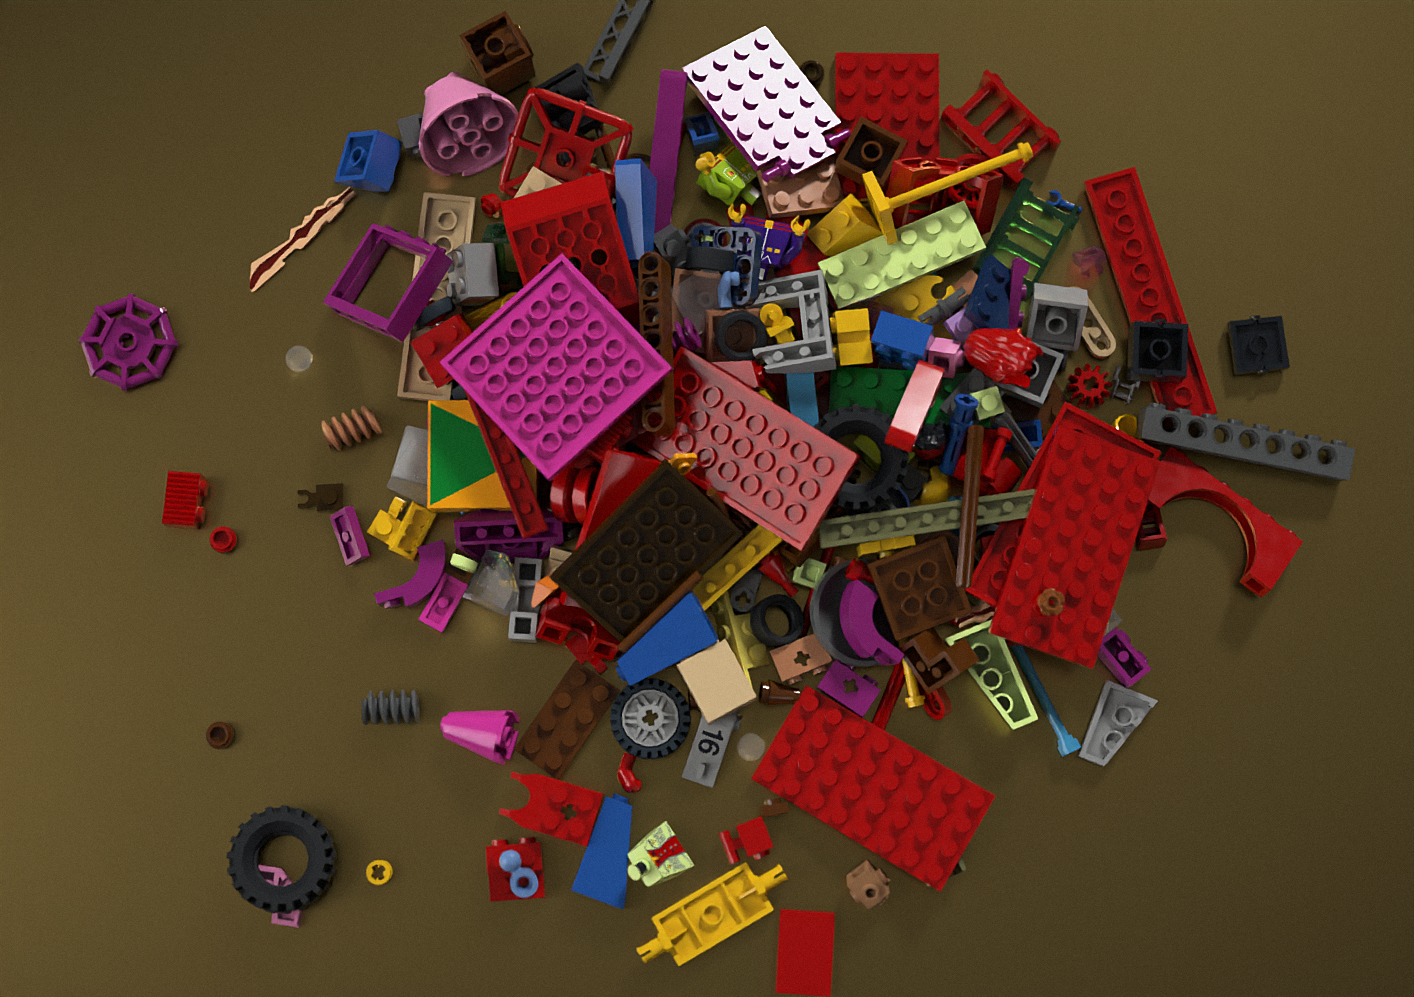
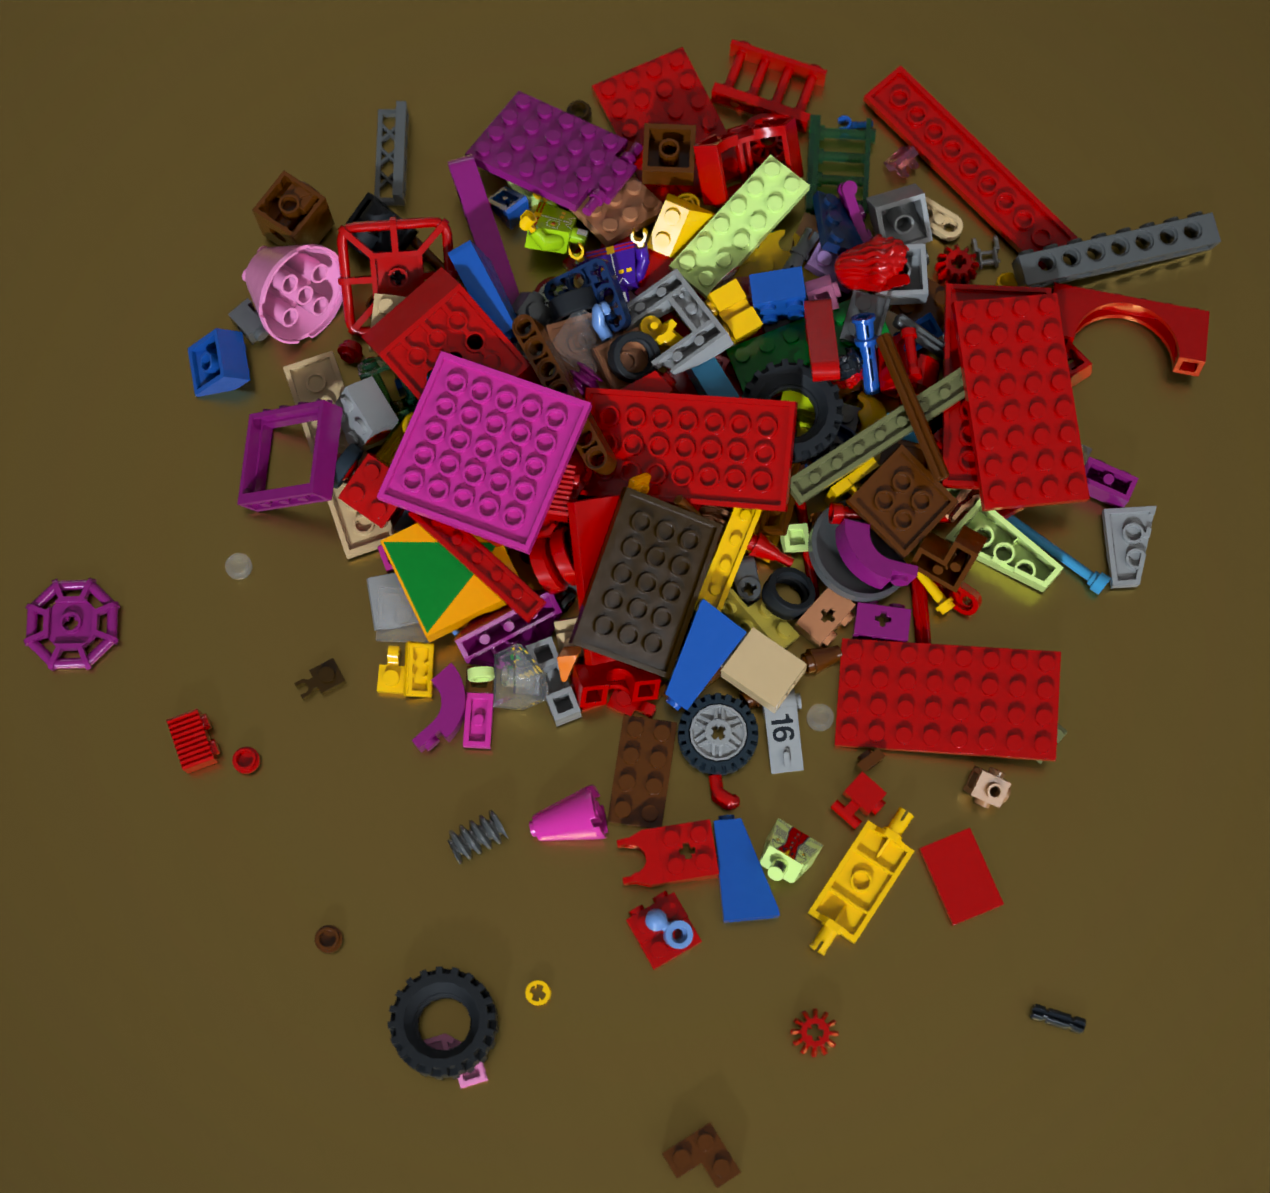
camera: 25 degrees left, 5 degrees down
light nougat sword [250,186,356,292] -> none
nougat piece [321,405,382,451] -> none
magenta plate [330,506,370,566] -> none
reddish brown bar [617,571,704,654] -> none
yellow tile [862,142,1033,246] -> none
yellowish green plate [969,386,1005,420] -> none
dark orange plate [1037,588,1065,616] -> none
black brick [1127,319,1188,383] -> none
black plate [1227,315,1290,375] -> none

